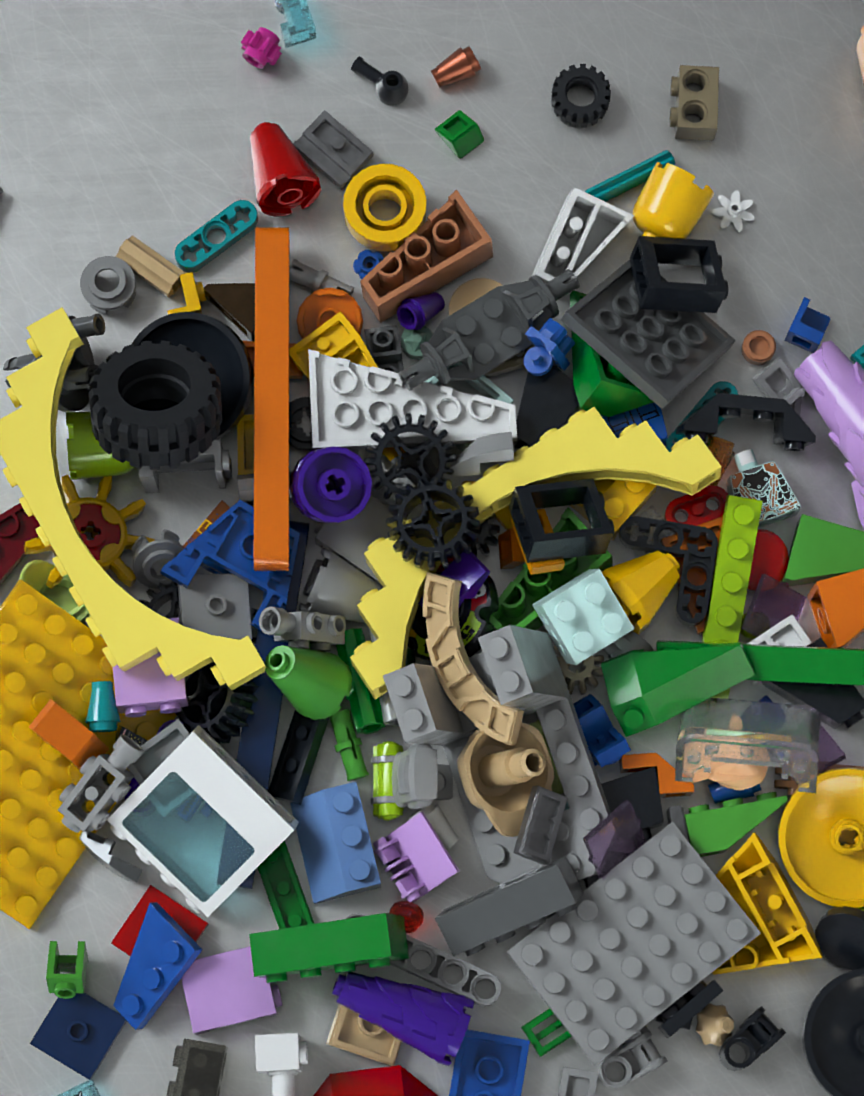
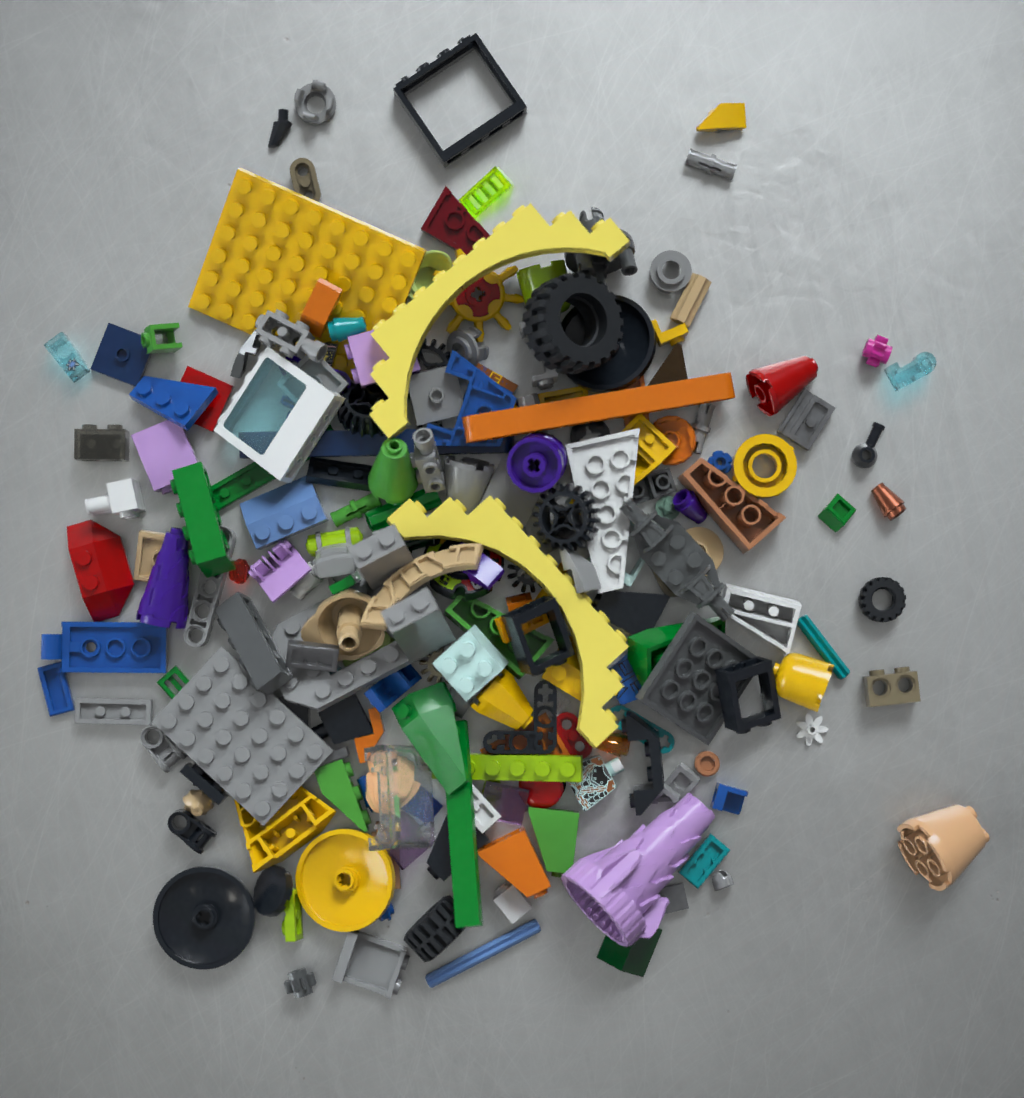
camera: 80 degrees right, 10 degrees up
teal beam [175,200,258,273] -> none
black gear [386,476,481,571] -> none
blue hips [523,318,575,376] -> none
clear purple piece [583,800,646,880] -> none
none -> green tile [329,571,362,595]

